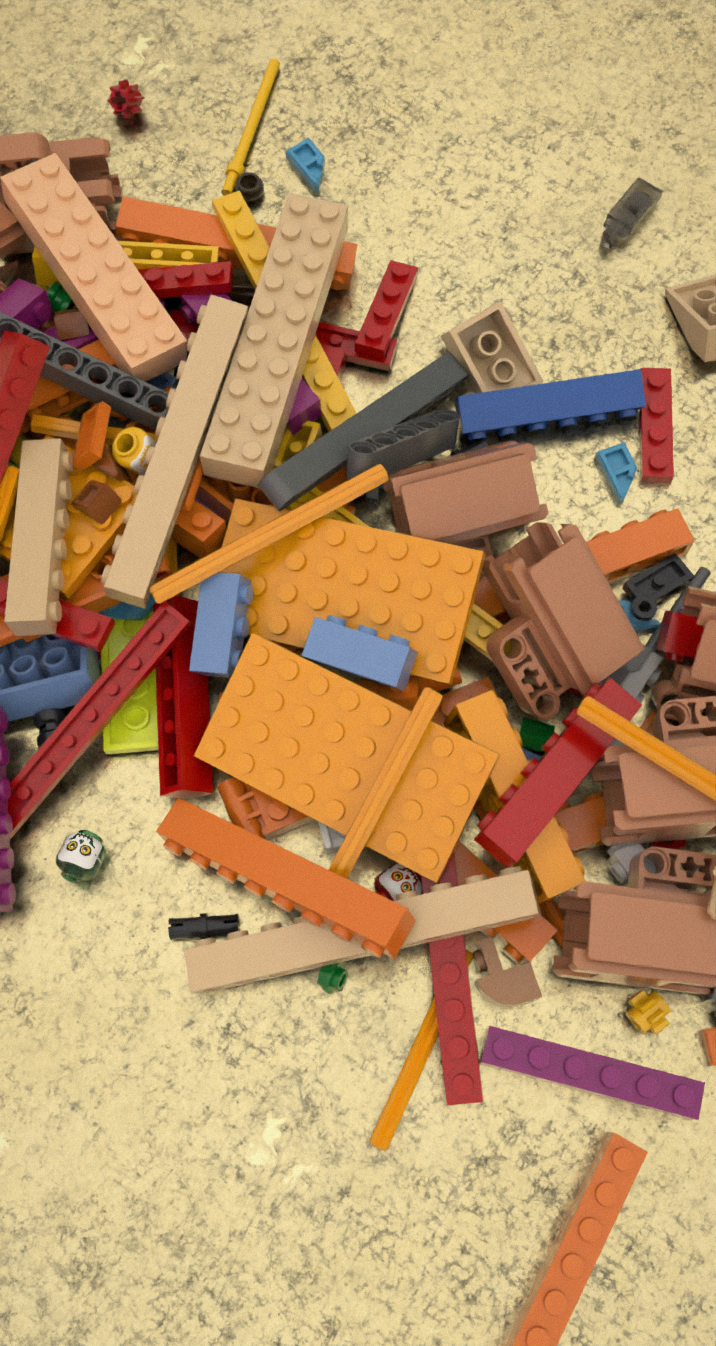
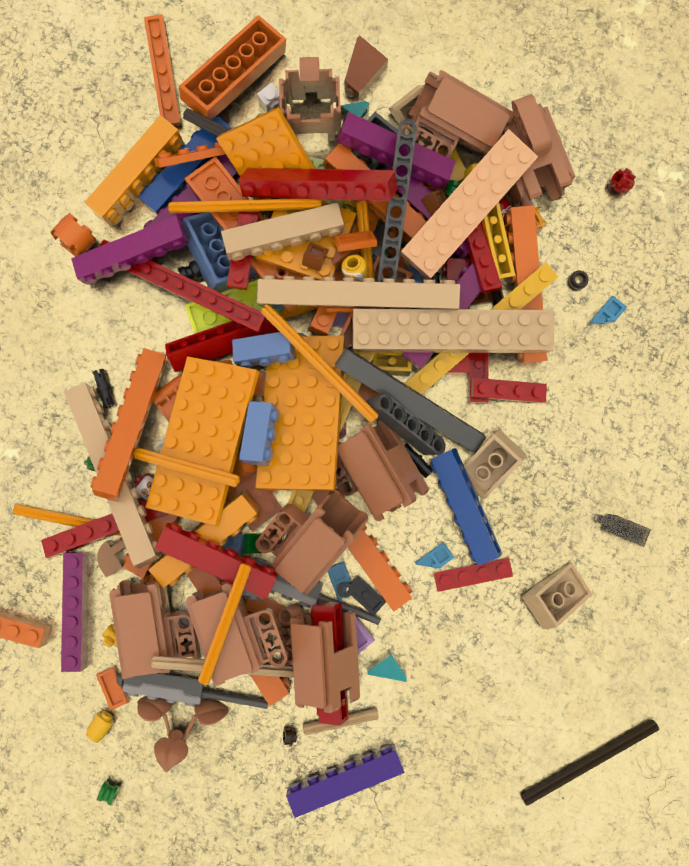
camera: 75 degrees right, 15 degrees up
head [55,830,107,883] -> none
yellow bar [221,58,280,196] -> none

